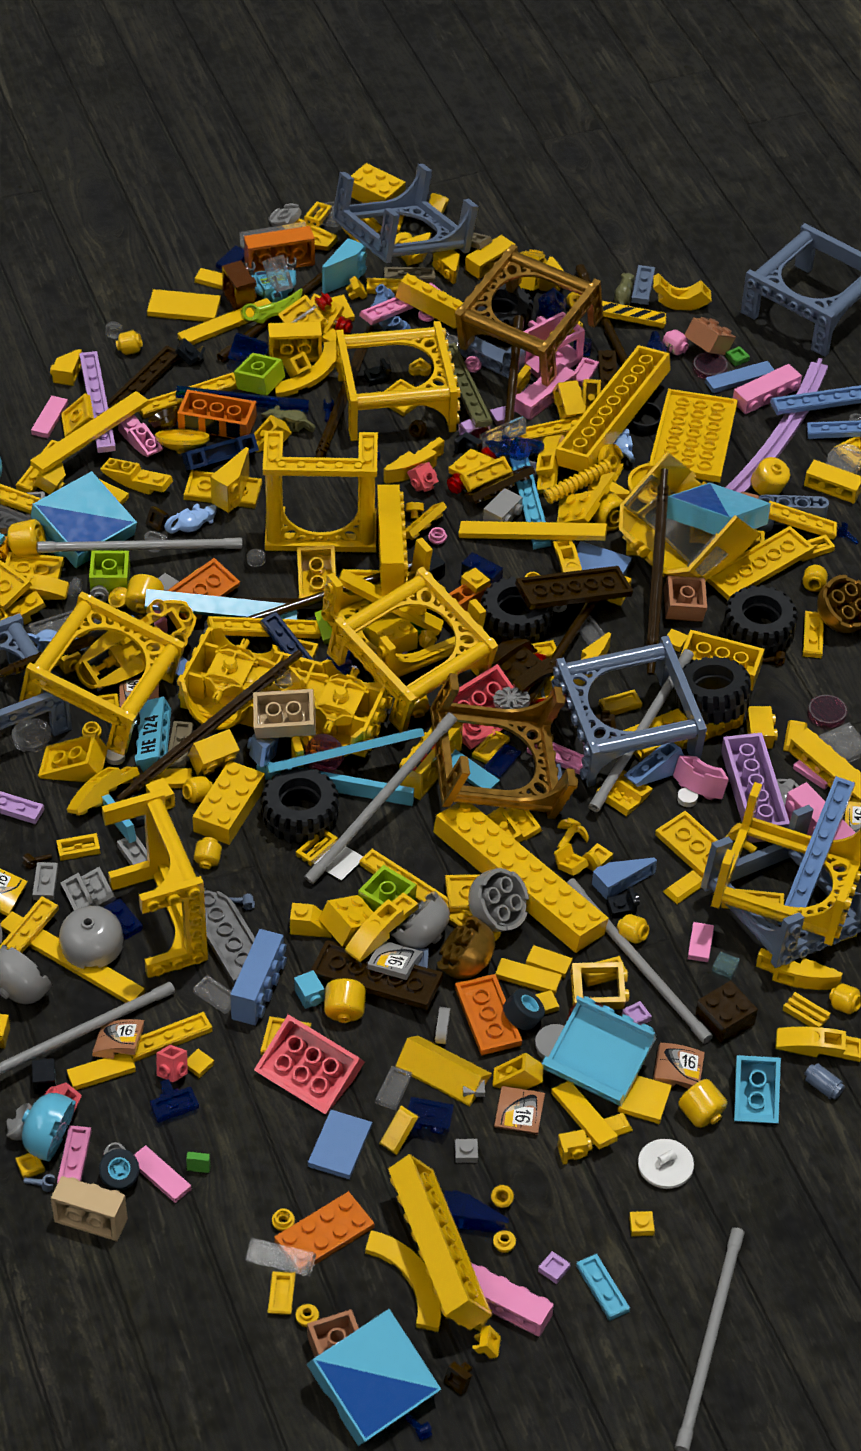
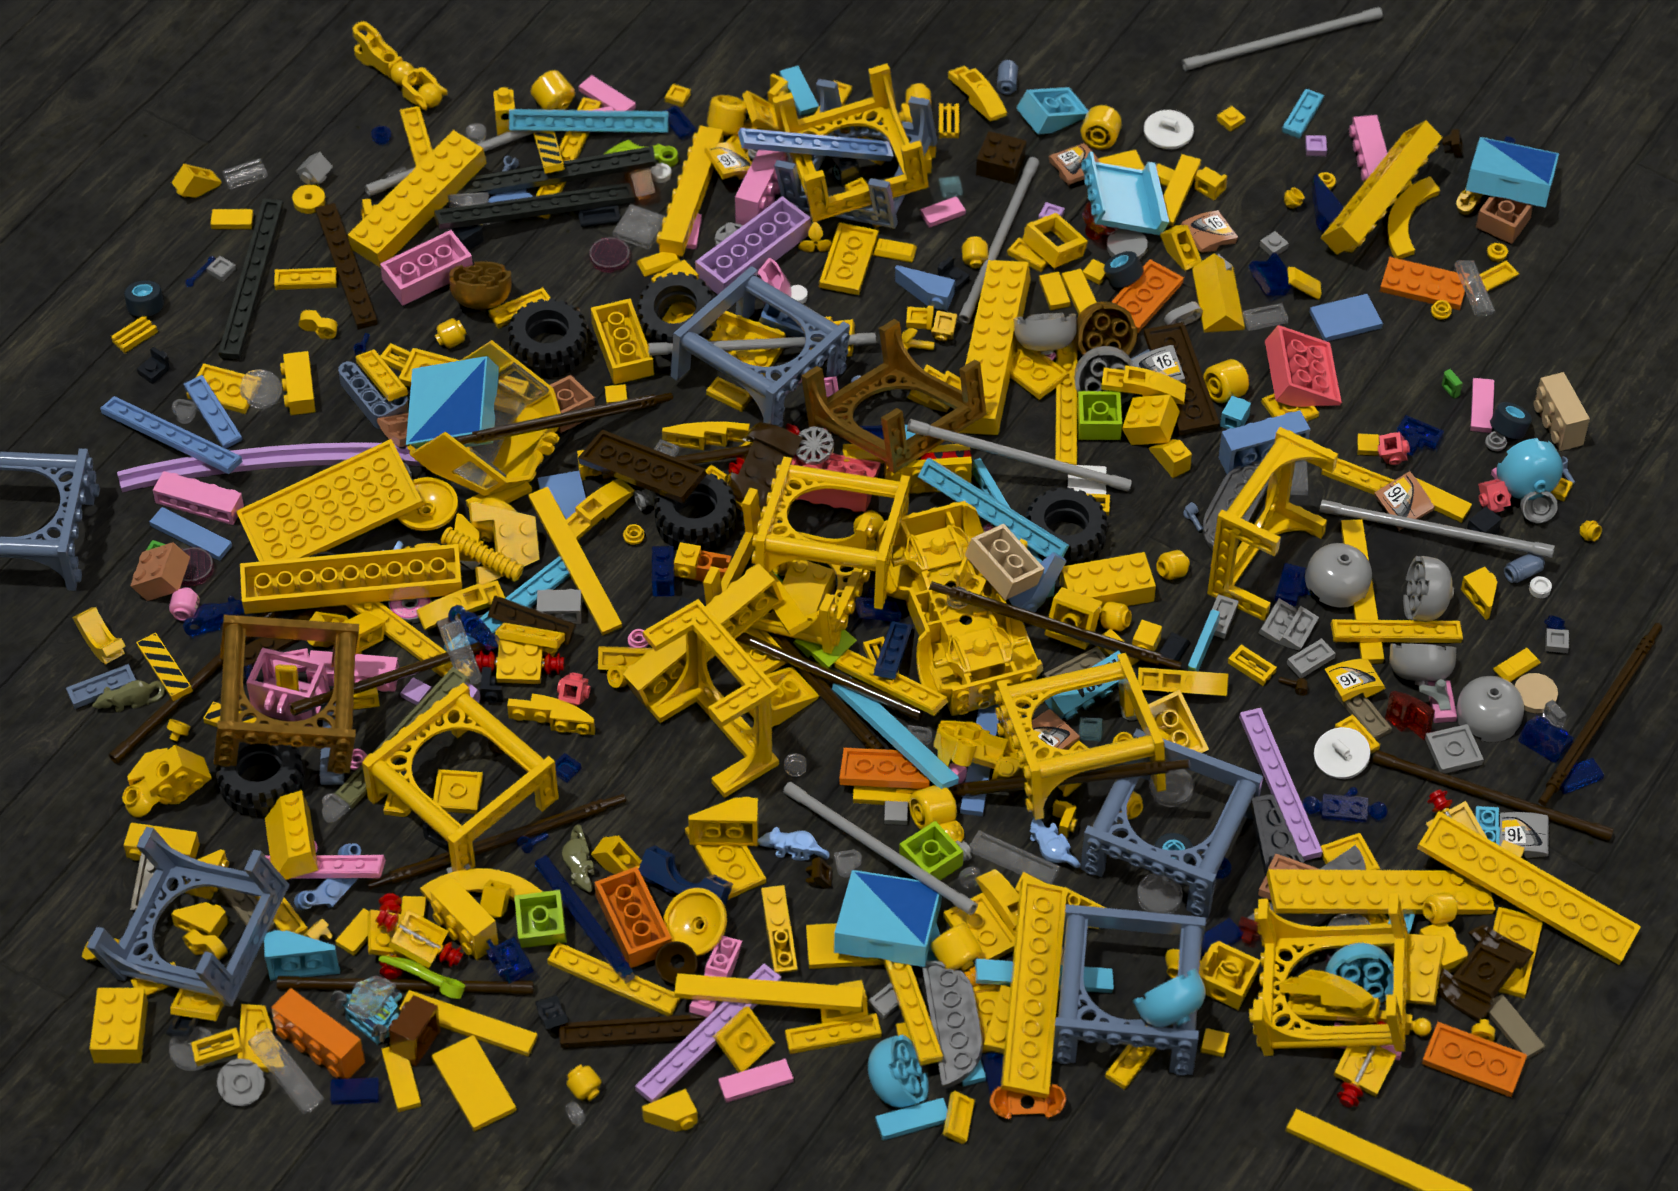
camera: 125 degrees left, 5 degrees up
clear blue brick [538,287,566,318] -> none
yellow head [751,457,790,495] -> none

